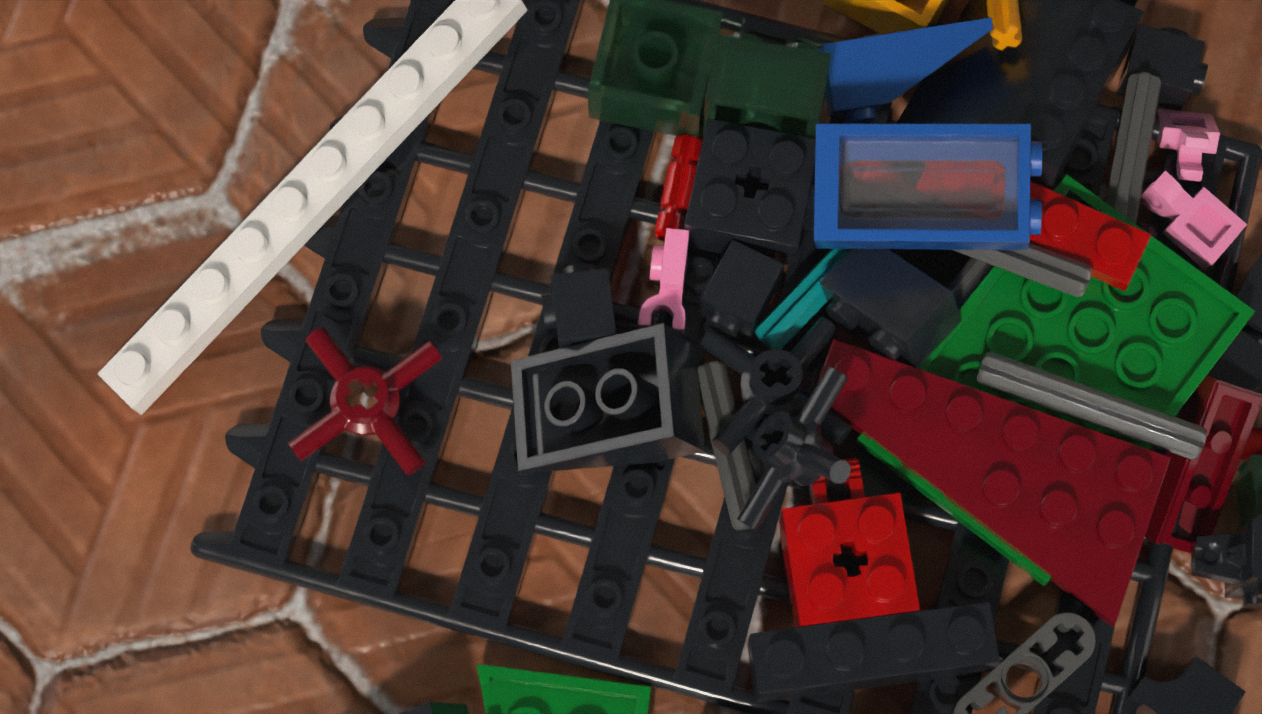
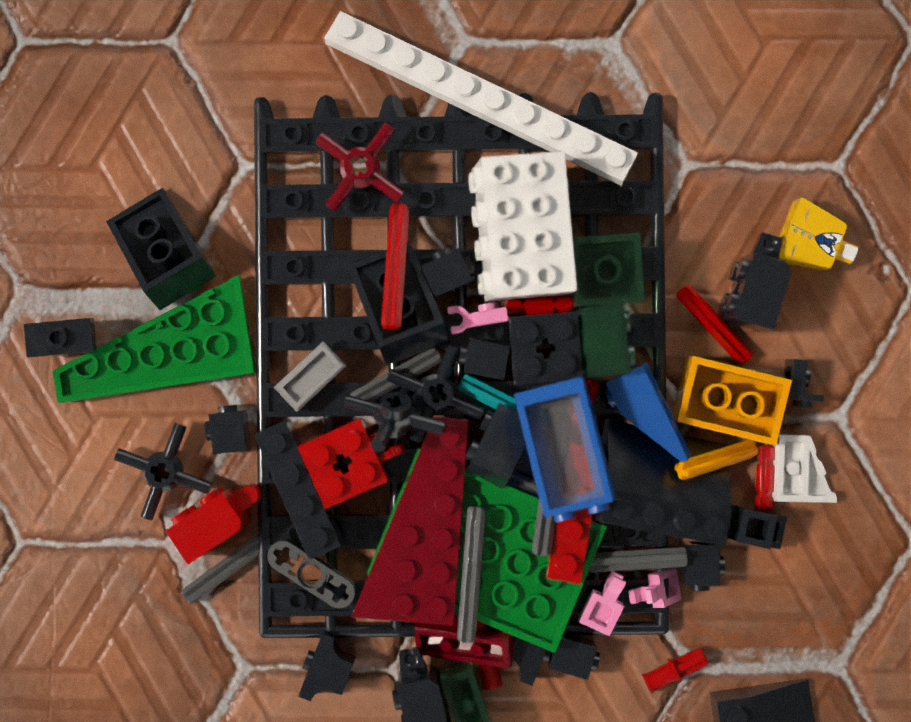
camera: 70 degrees right, 15 degrees up
none -> light grey tile [274,342,346,412]
none -> red axle [381,203,409,330]
none -> white brick [468,151,577,302]

